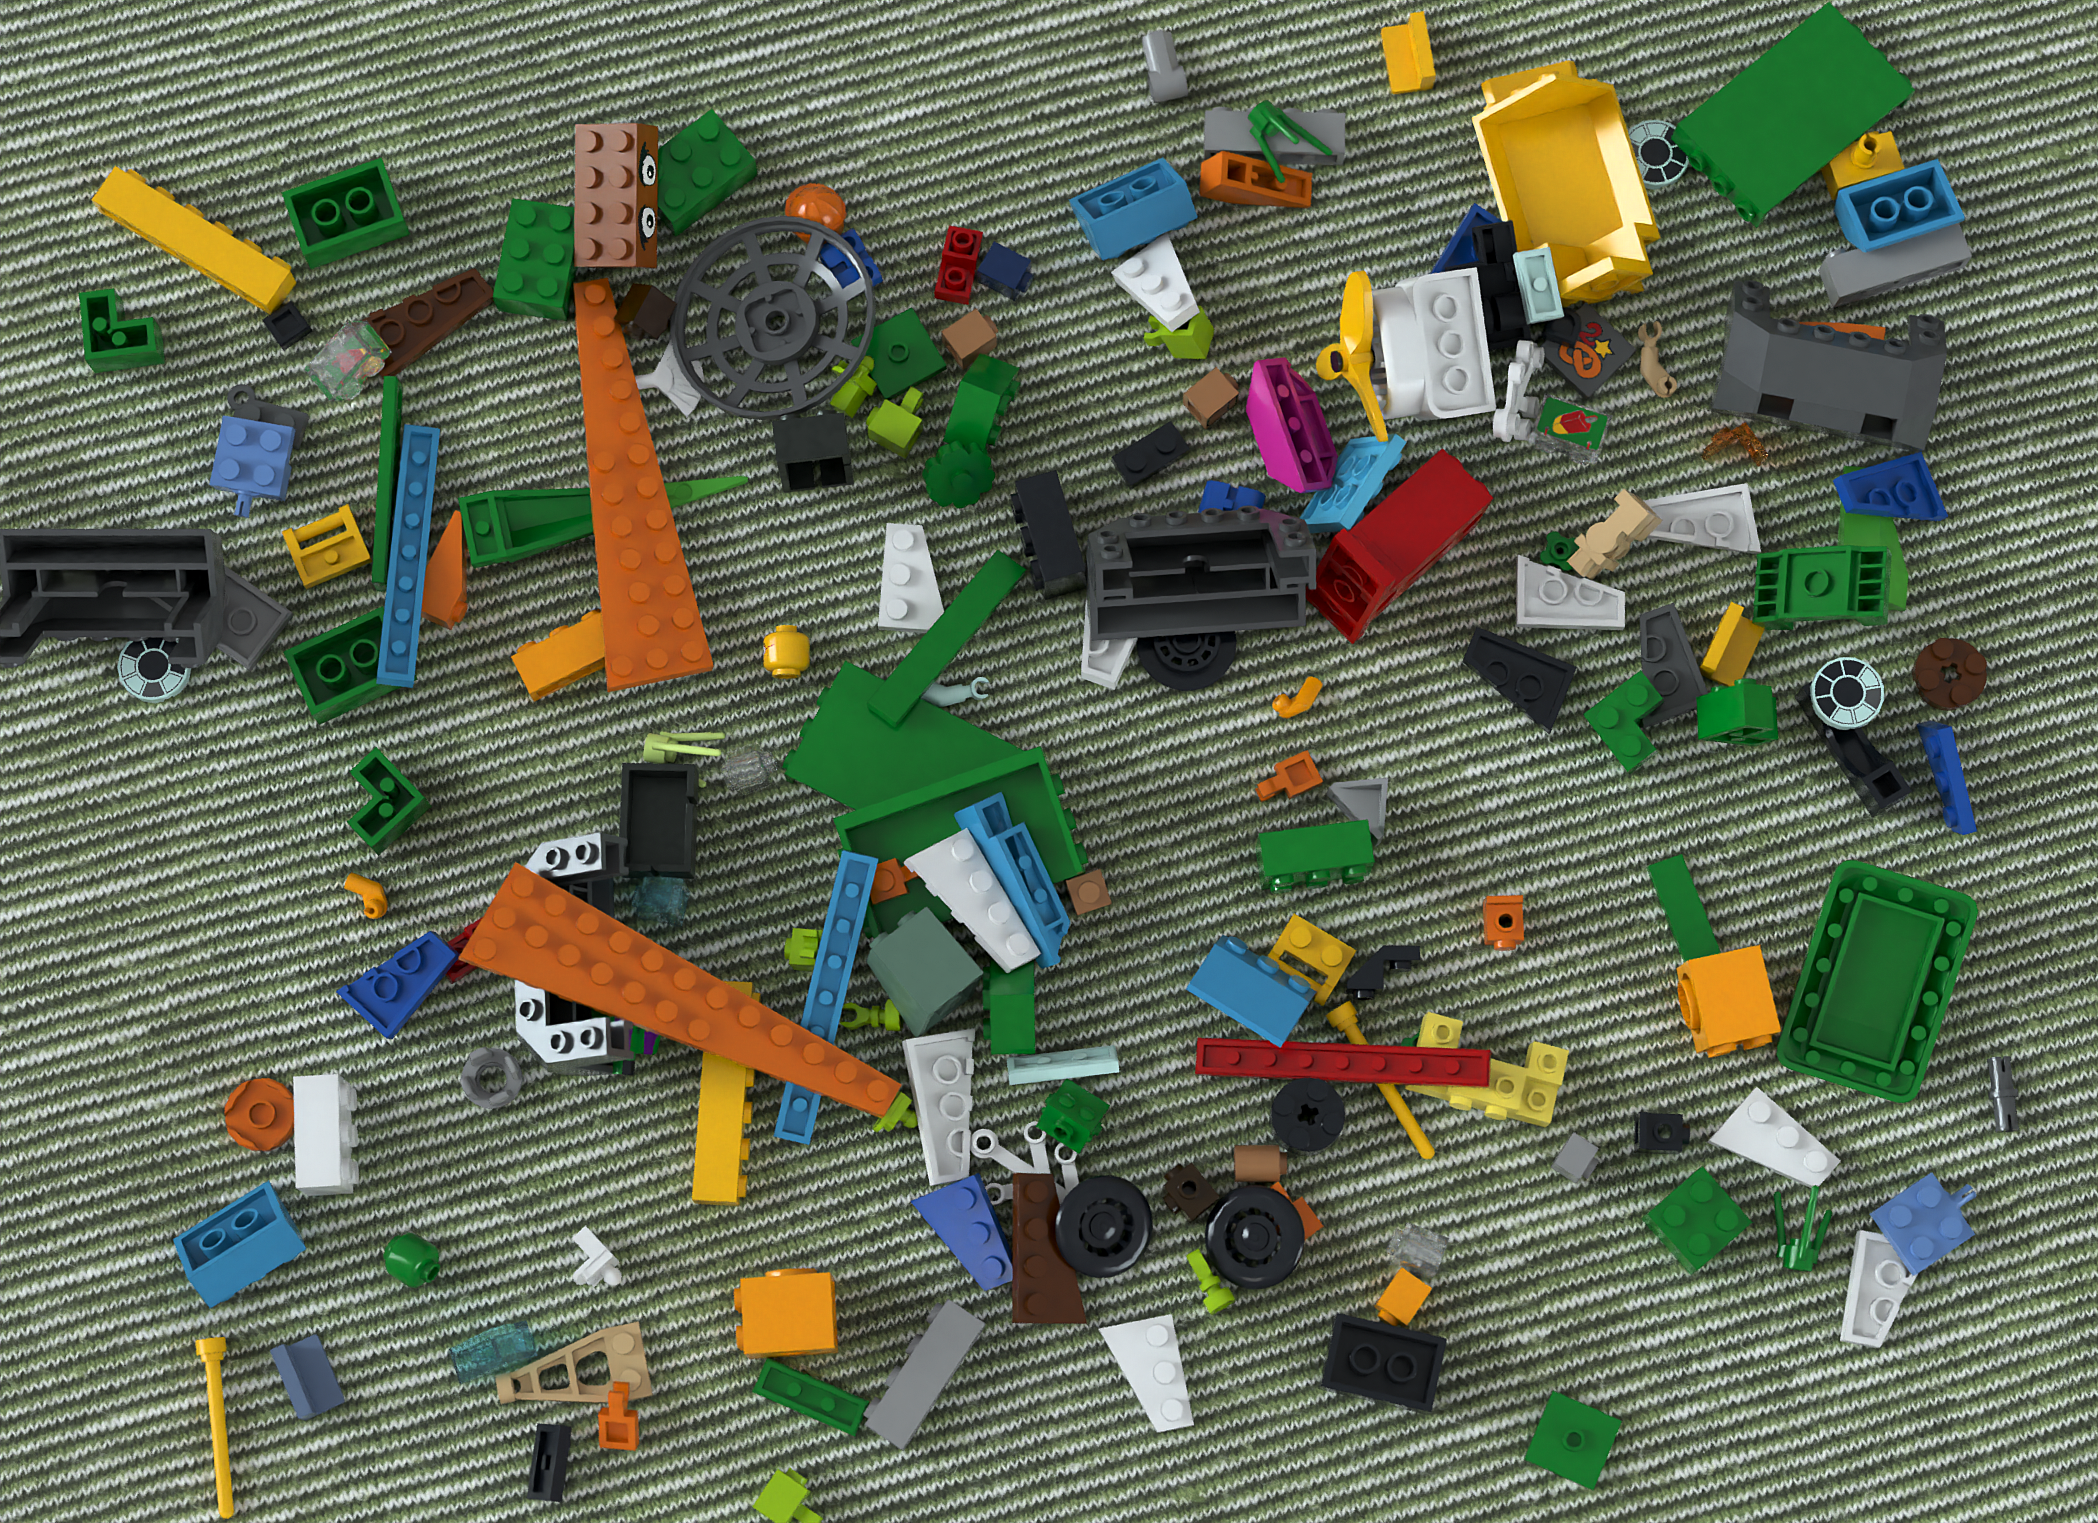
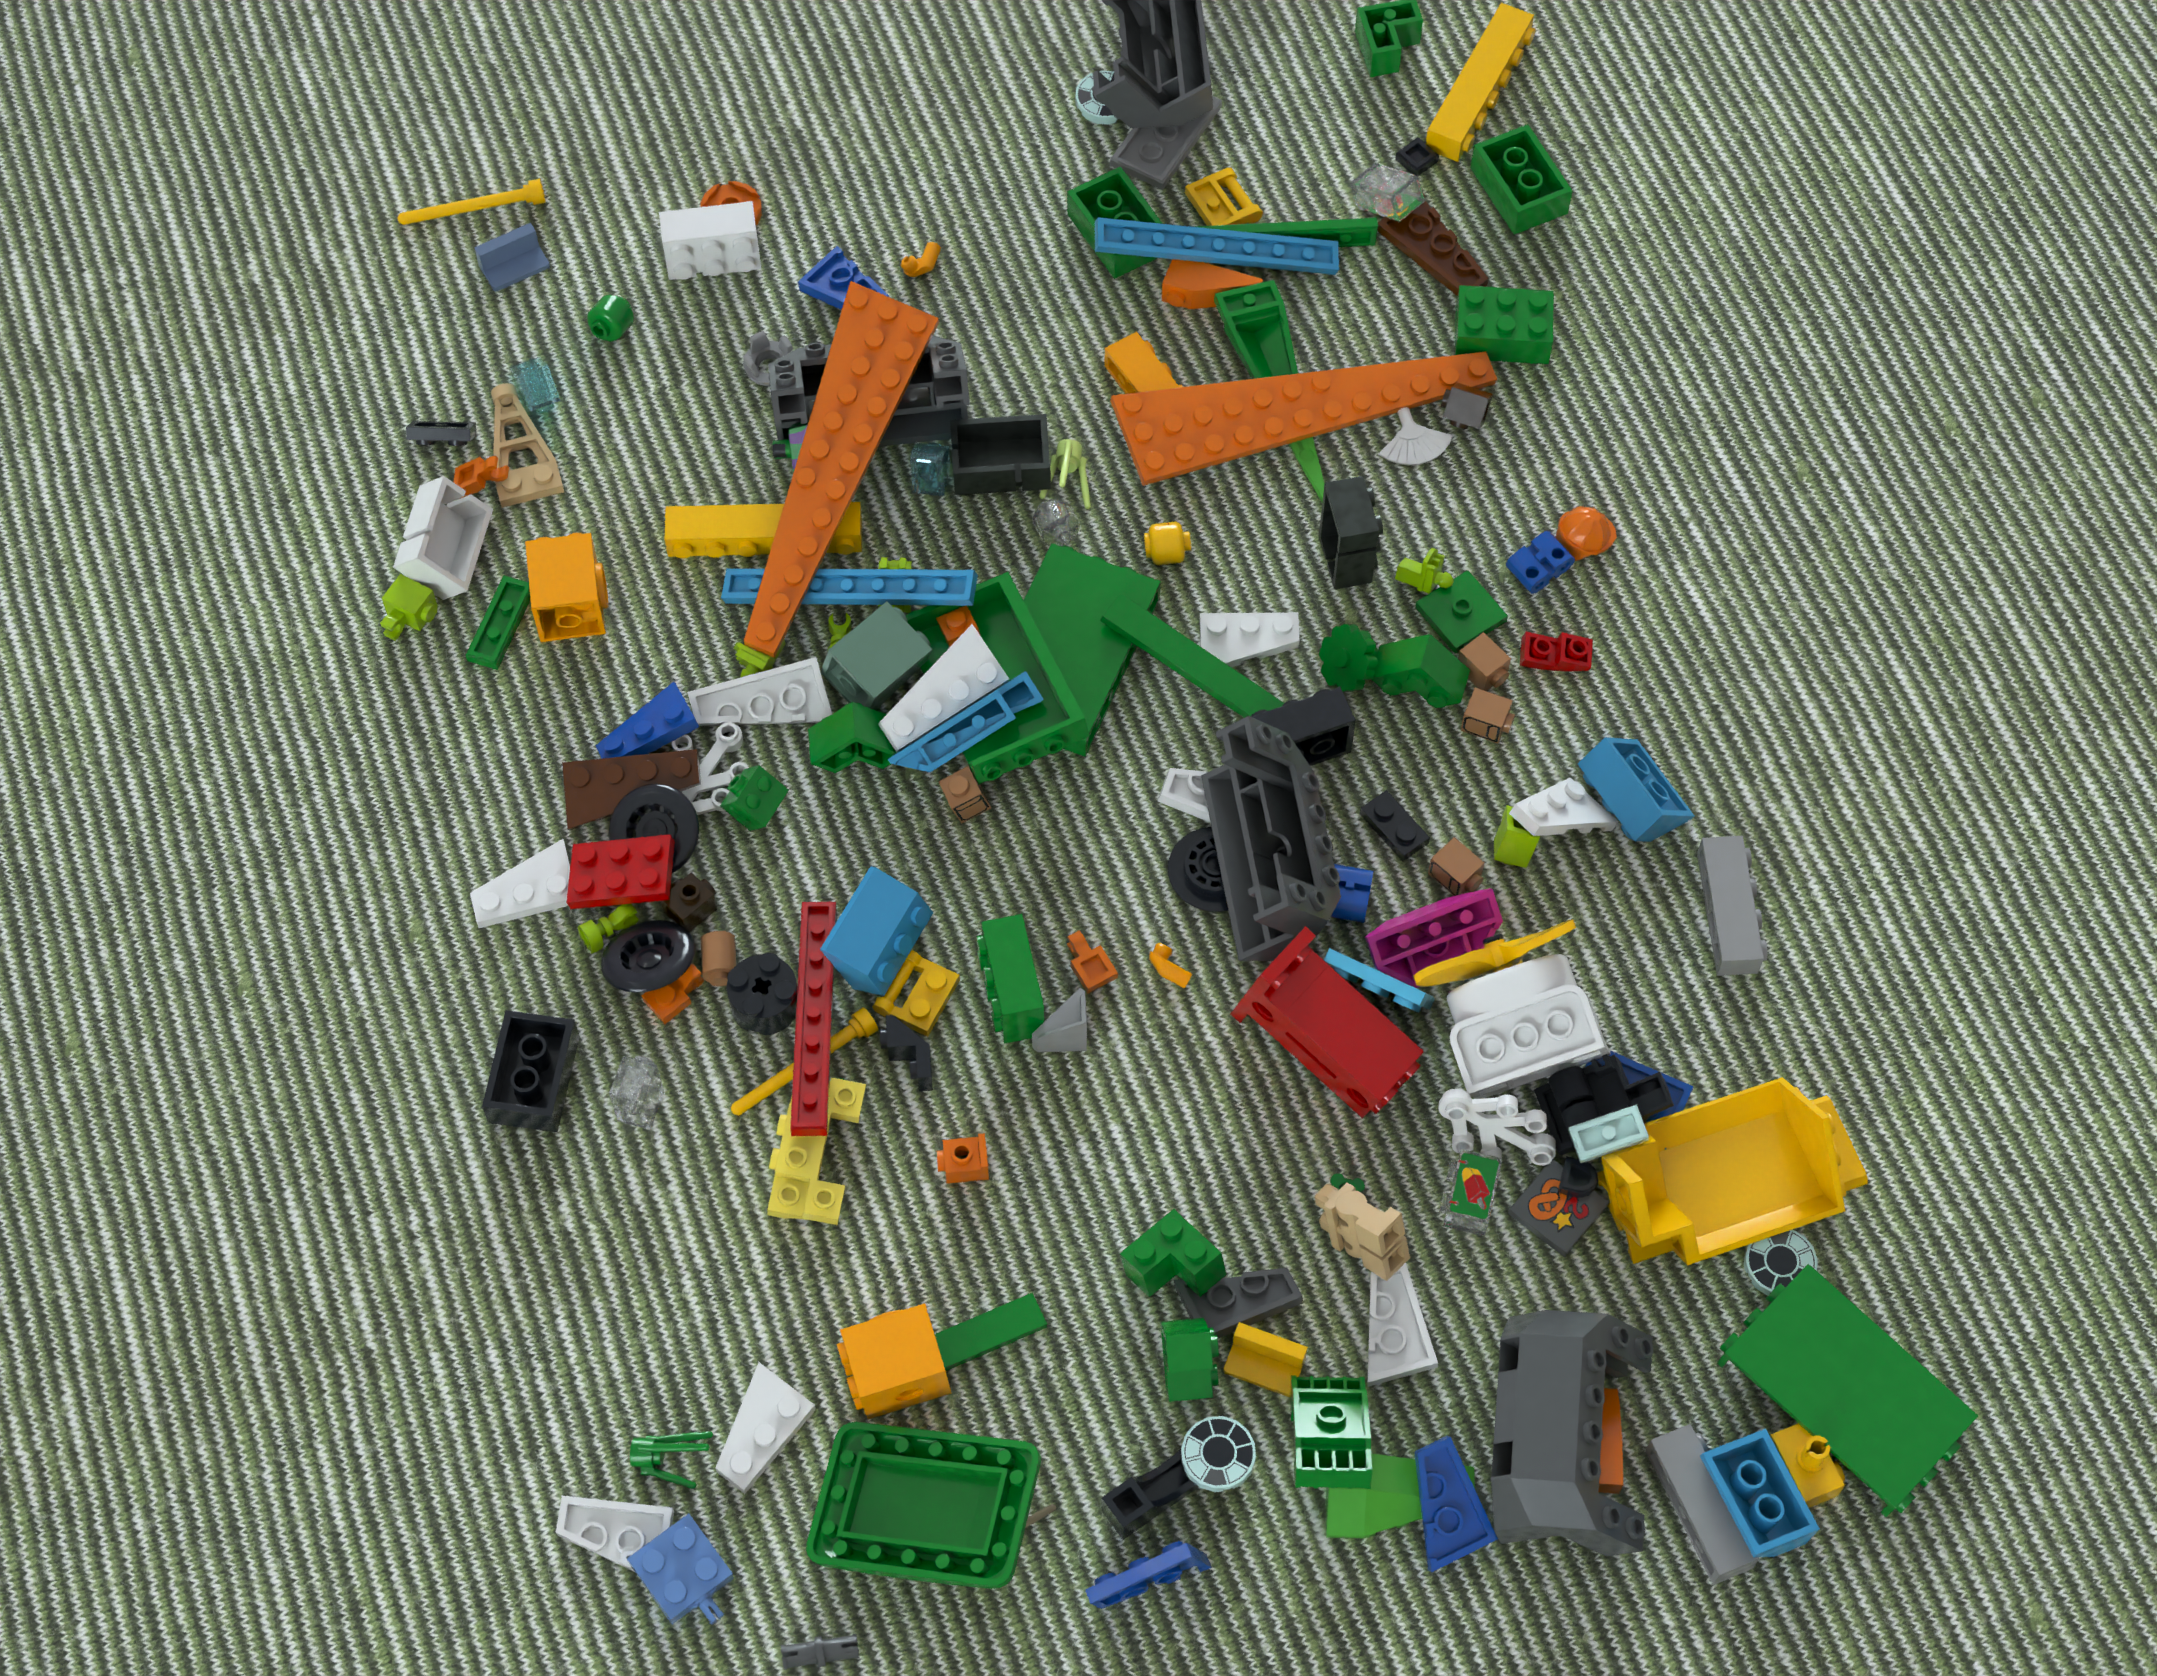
camera: 85 degrees right, 15 degrees down
dark azure slope [173,1180,307,1308] -> none
medium blue plate [209,415,296,518] -> none
dark grey hinge [227,384,310,450] -> none
green brick [347,747,432,856] -> none
white piece [572,1226,622,1287] -> none
brick [574,123,658,269] -> none
green brick [657,109,758,237] -> none
dark grey dish [670,216,876,420] -> none
light grey brick [864,1299,986,1451] -> none
lime brick [866,387,924,459] -> none
light aqua arm [921,677,989,707] -> none
dark blue brick [977,241,1034,301] -> none
light aqua tile [1007,1045,1119,1085] -> none
light grey piece [1142,30,1188,103] -> none
orange slope [1199,151,1312,208] -> none
green plant [1248,100,1333,183] -> none
light orange brick [1374,1267,1432,1328] -> none
yellow panel [1380,11,1436,94] -> none
black wing [1462,627,1577,734] -> none
white wing [1516,555,1625,630] -> none
green plate [1523,1390,1622,1491] -> none
light grey plate [1550,1132,1599,1183] -> none
black brick [1634,1112,1690,1155] -> none
tan arm [1638,321,1677,398] -> none
green brick [1641,1166,1752,1275] -> none
clear orange bracket [1701,422,1768,467] -> none
reddish brown plate [1912,638,1987,711] -> none
none -> white piece [393,476,493,600]
none -> red plate [566,834,675,909]
none -> medium nougat brick [1461,687,1515,743]

